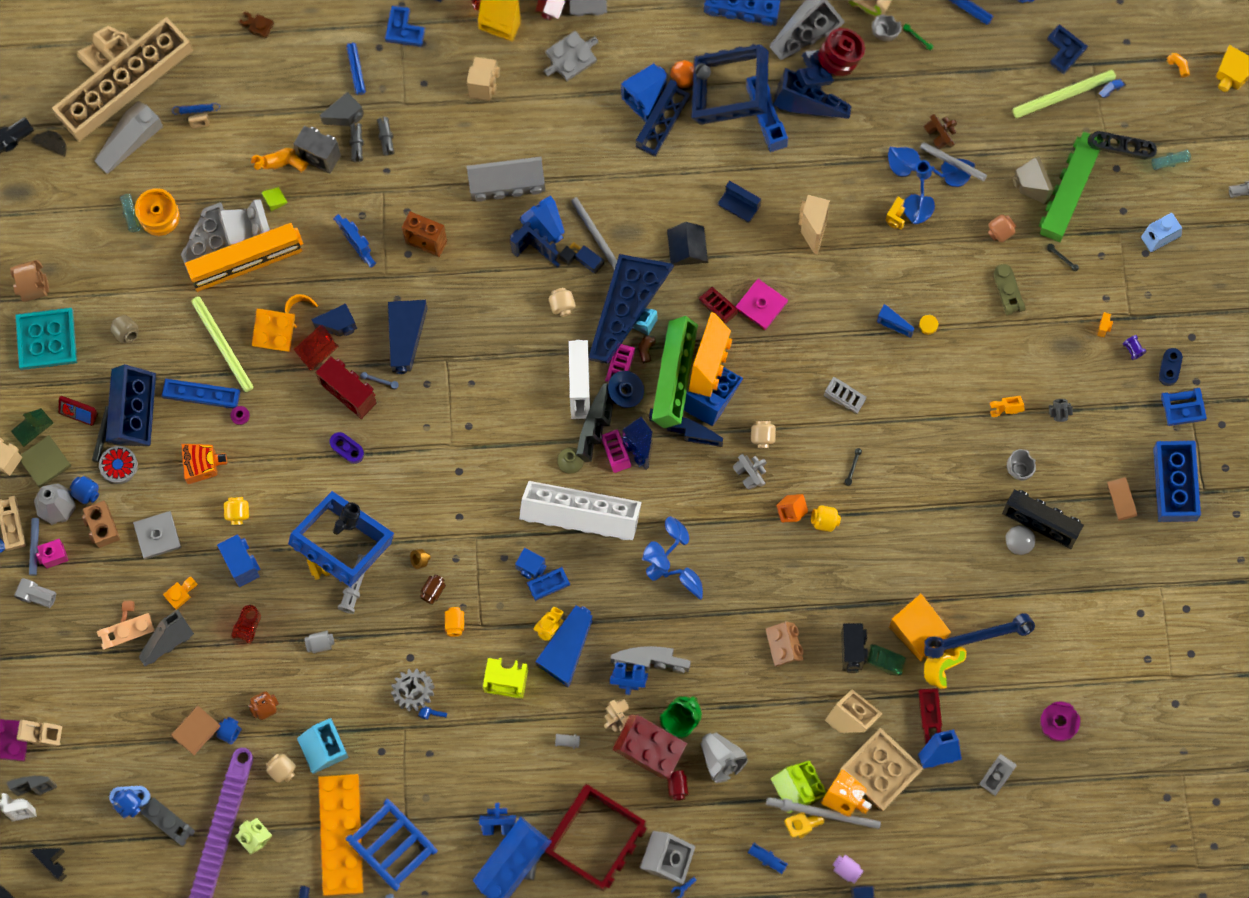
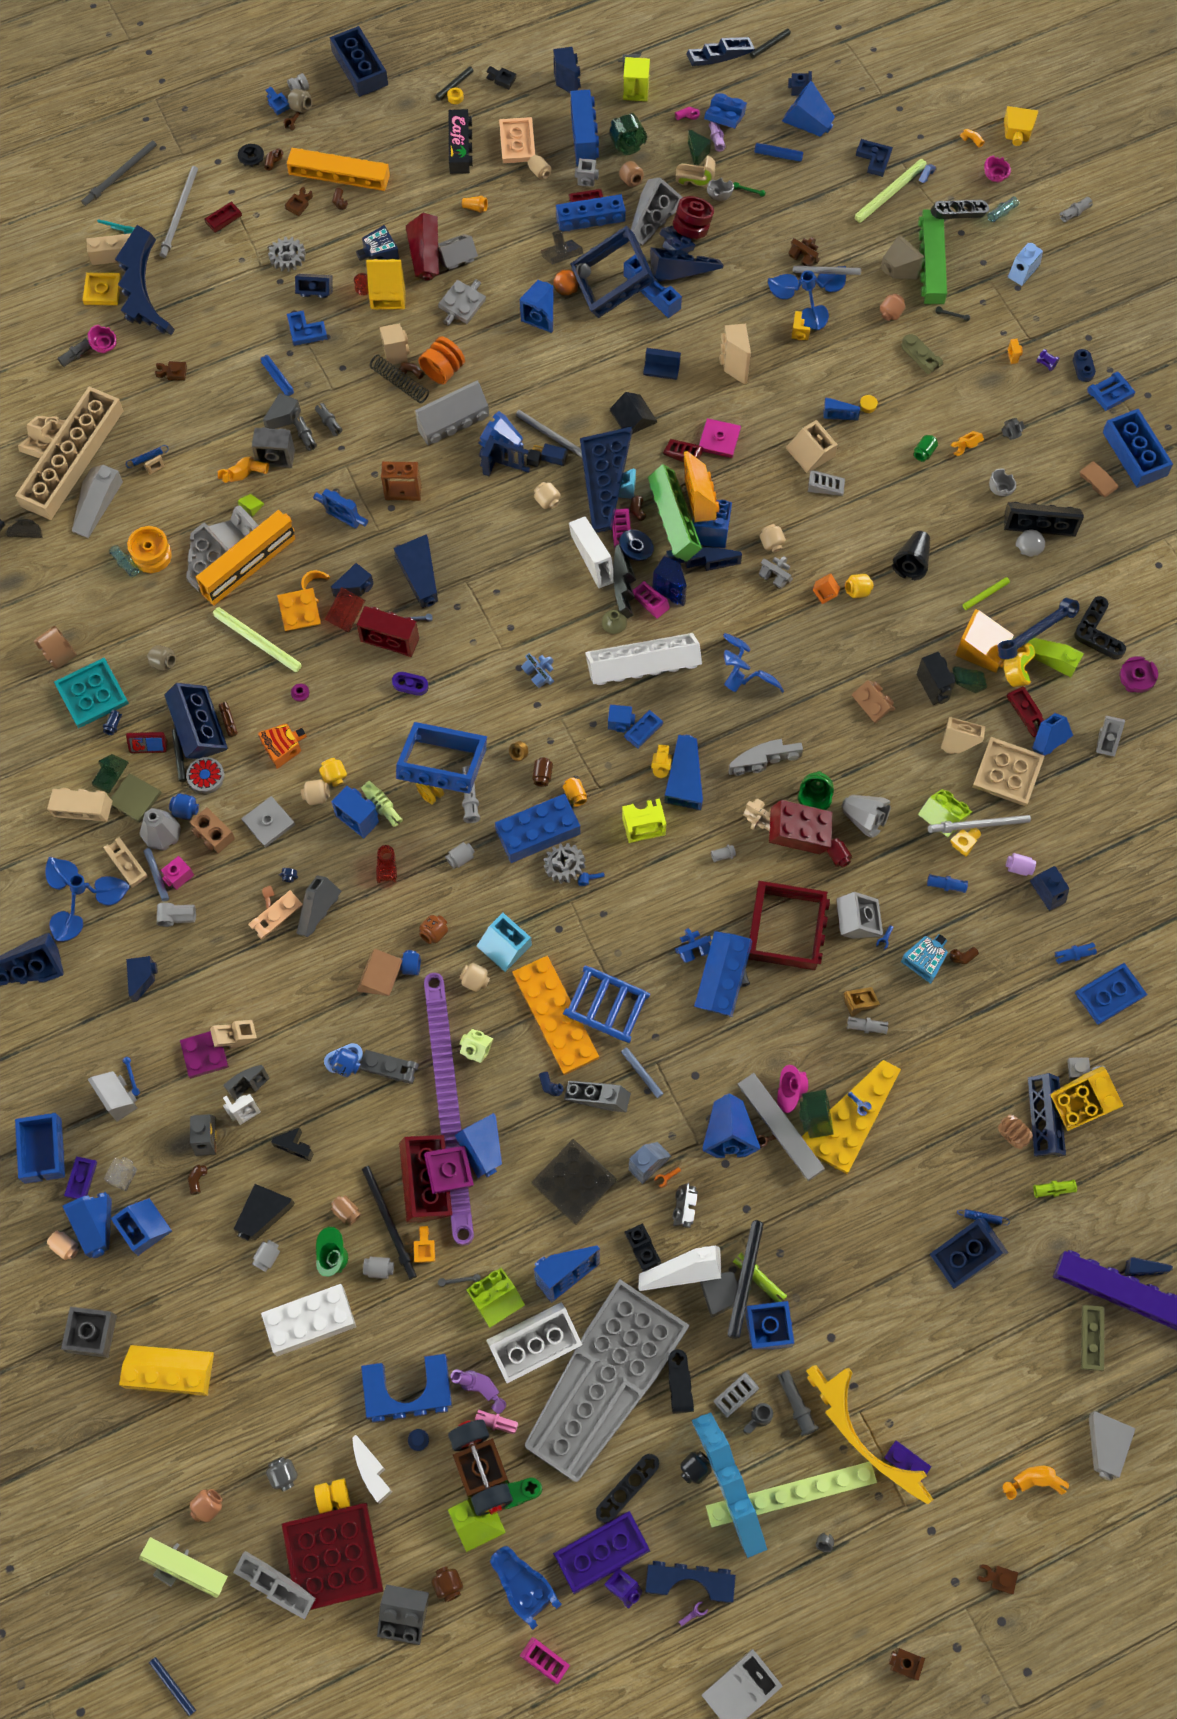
camera: 25 degrees left, 5 degrees down
blue tile [162,379,241,409] -> none
light orange plate [163,576,198,610] -> none
black piece [333,502,360,535] -> none
blue hips [610,662,648,695] -> none
dark blue fence [636,79,690,157] -> none
light orange torso [821,769,872,817] -> none
pearl dark grey hinge [844,448,862,486] -> none
none -> dark blue pin [103,710,122,735]
none -> reddish brown axle [219,702,238,737]
none -> dark blue plate [279,868,298,883]
none -> tan head [301,779,330,805]
none -> yellowish green hinge [361,781,403,827]
none -> pearl dark grey piece [370,355,429,403]
none -> reddish brown arm [398,362,425,379]
none -> orange wheel [418,336,465,385]
none -> blue brick [495,794,581,863]
none -> medium blue hips [521,653,554,688]
none -> clear smoke tile [541,230,584,265]
none -> tan slope [786,420,838,473]
none -> black cone [892,531,930,581]
none -> green brick [913,435,938,462]
none -> lime bar [962,577,1010,610]
none -> dark pink hair [984,155,1011,182]
none -> lime slope [1027,638,1084,677]
none -> black beam [1074,596,1126,659]

